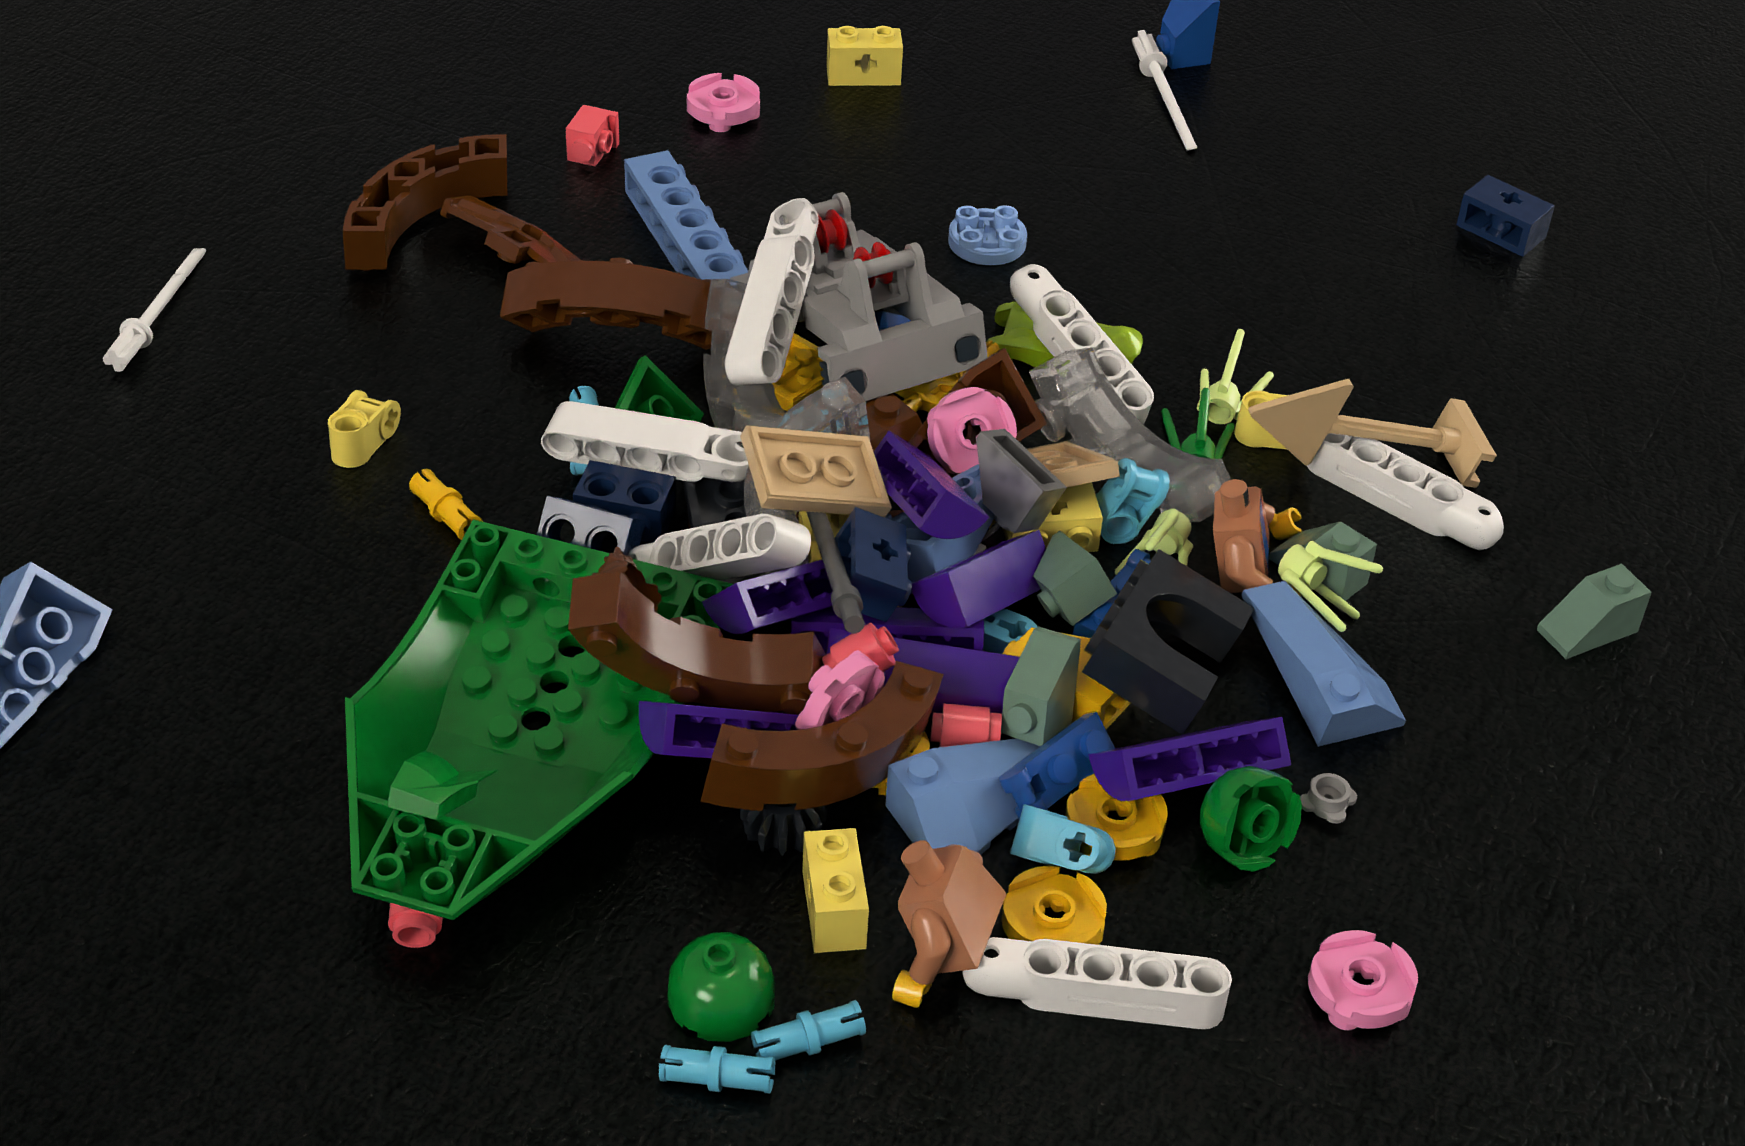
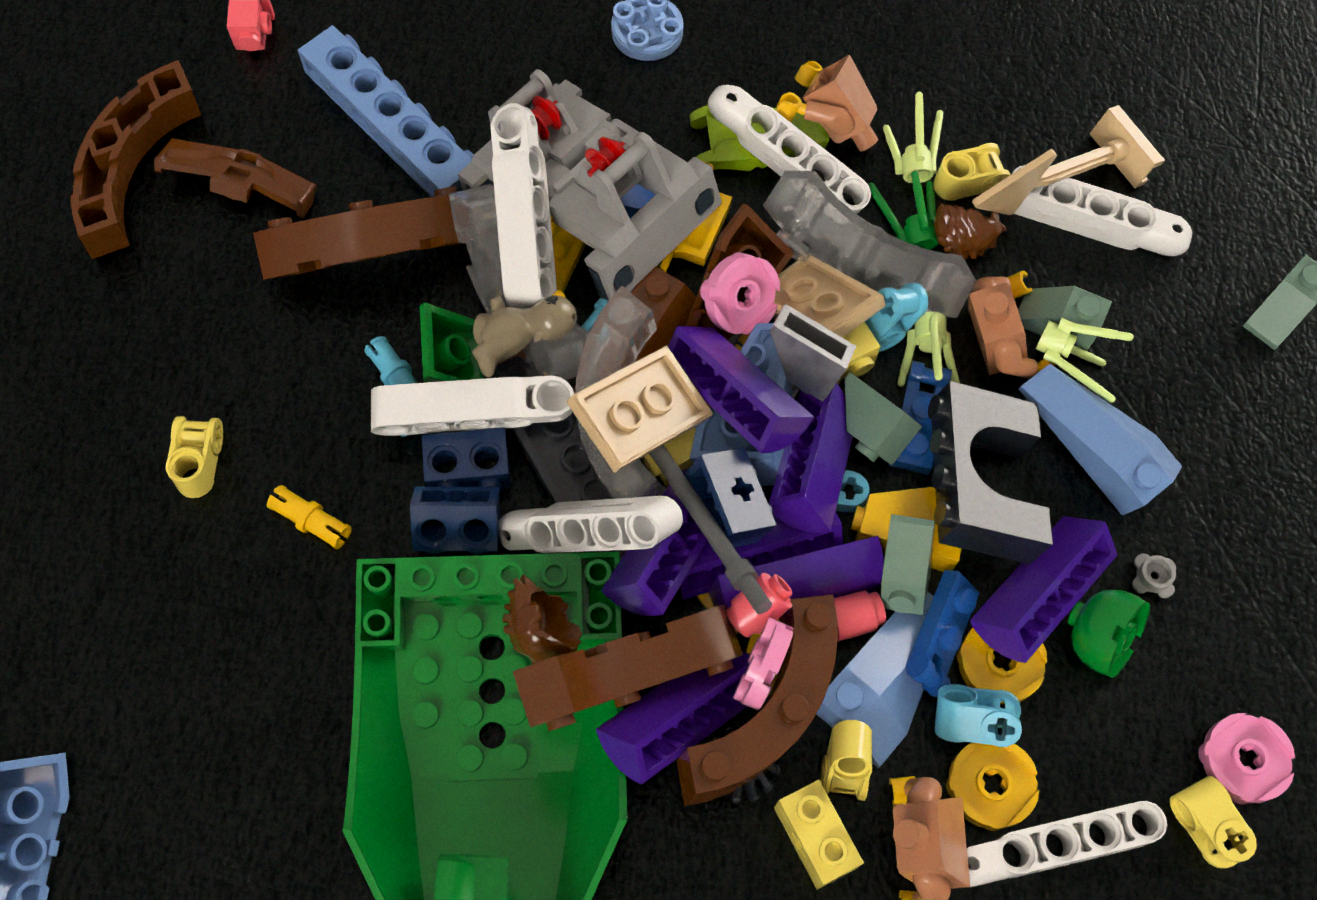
camera: 20 degrees left, 25 degrees up
none -> dark tan animal [472,290,577,378]
none -> nougat torso [776,54,878,152]
none -> light yellow piece [820,720,872,801]
none -> reddish brown hair [934,202,1007,259]
none -> light yellow piece [1170,776,1257,869]

